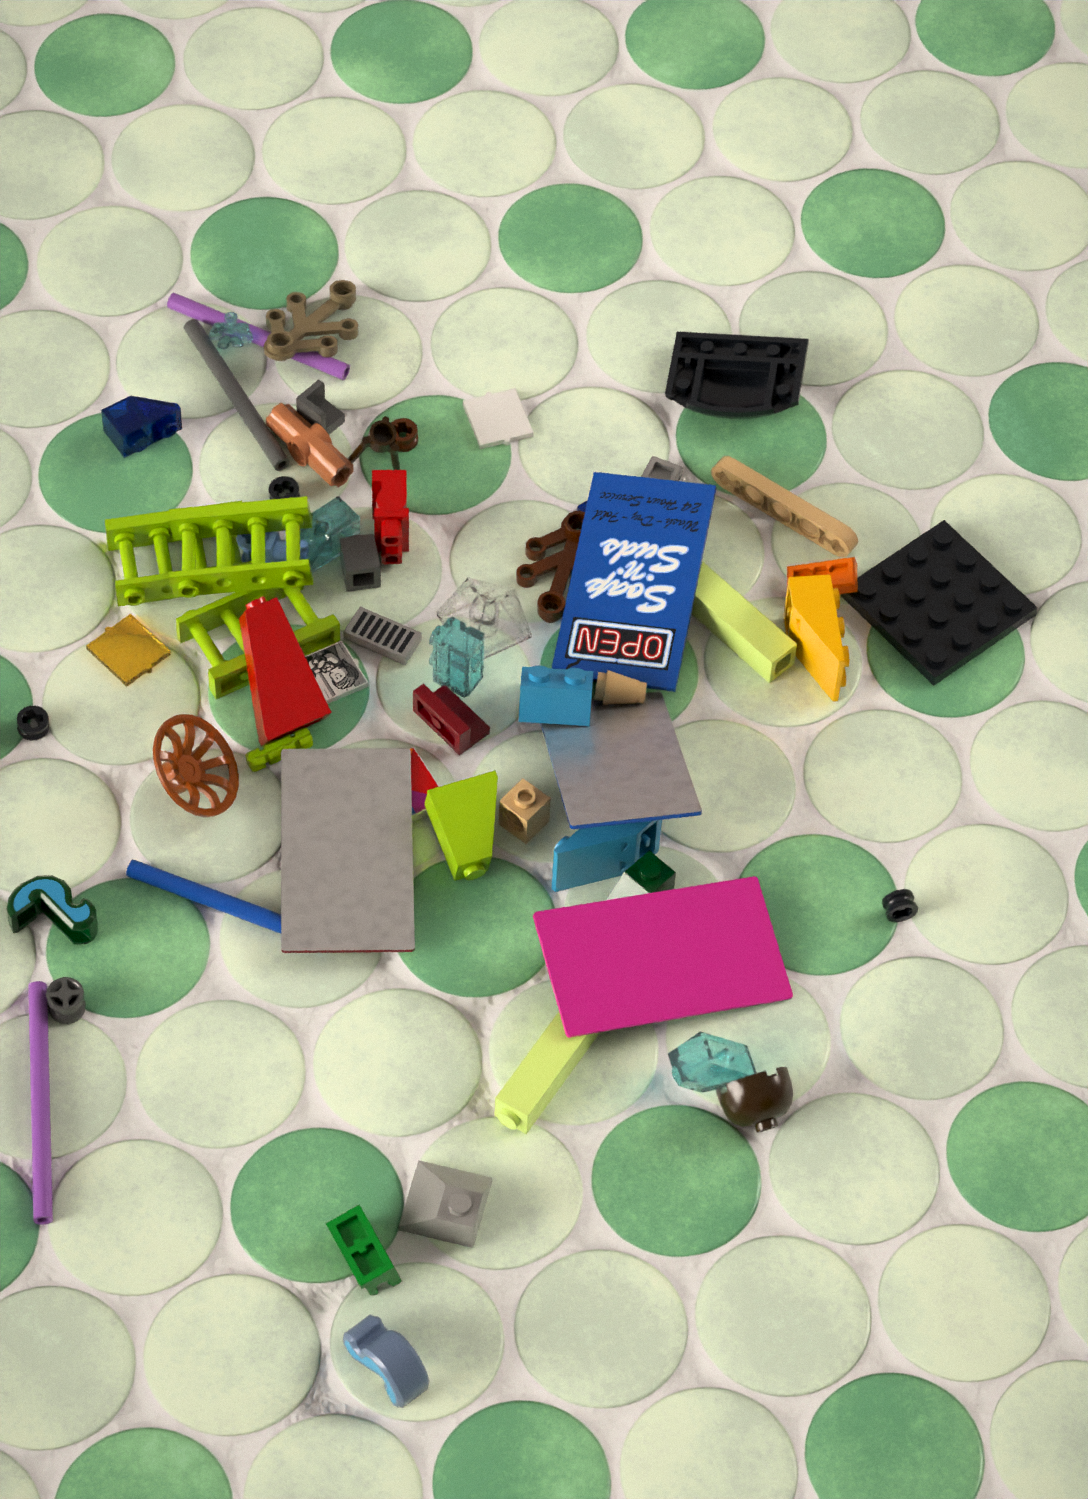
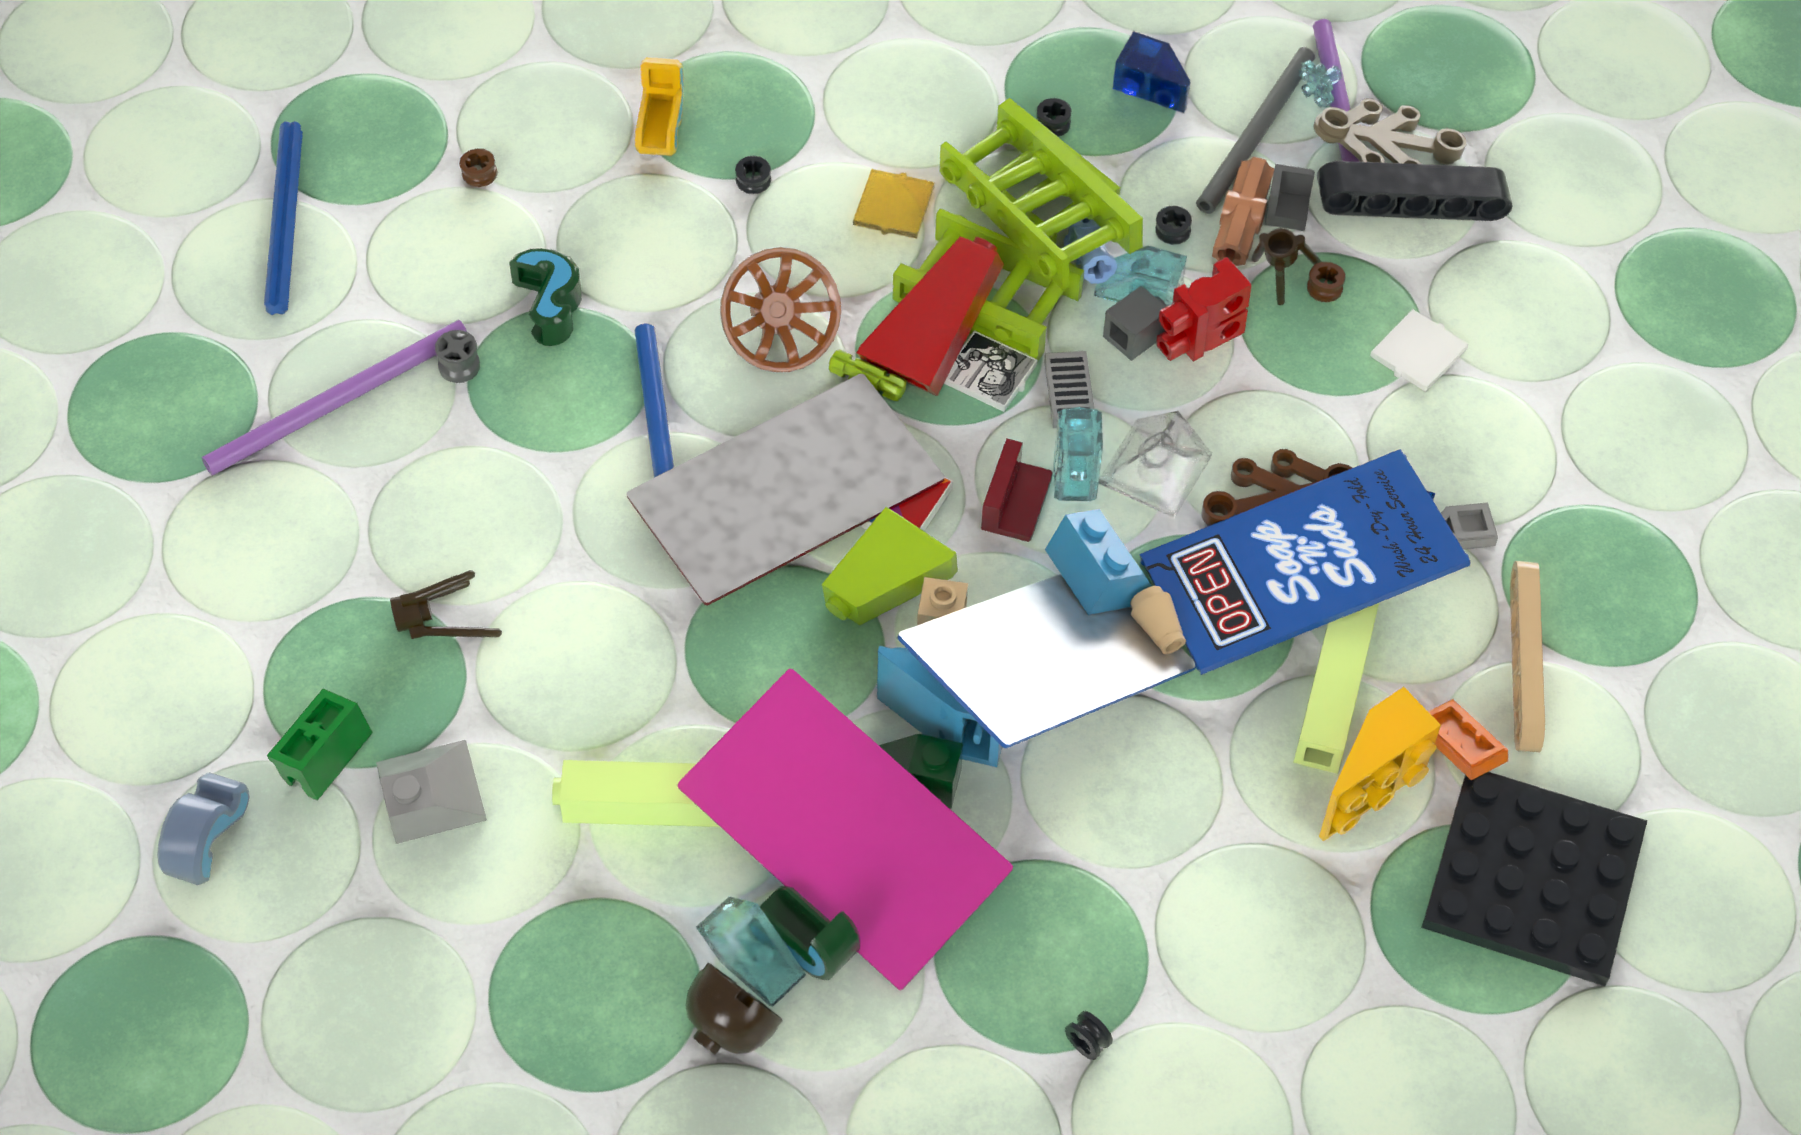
camera: 60 degrees right, 0 degrees up
black slope [665,331,809,419] -> none
none -> dark brown plant [390,570,502,639]
none -> dark green animal [753,886,860,980]
none -> black bush [1036,98,1072,137]
none -> black beam [1317,161,1513,221]

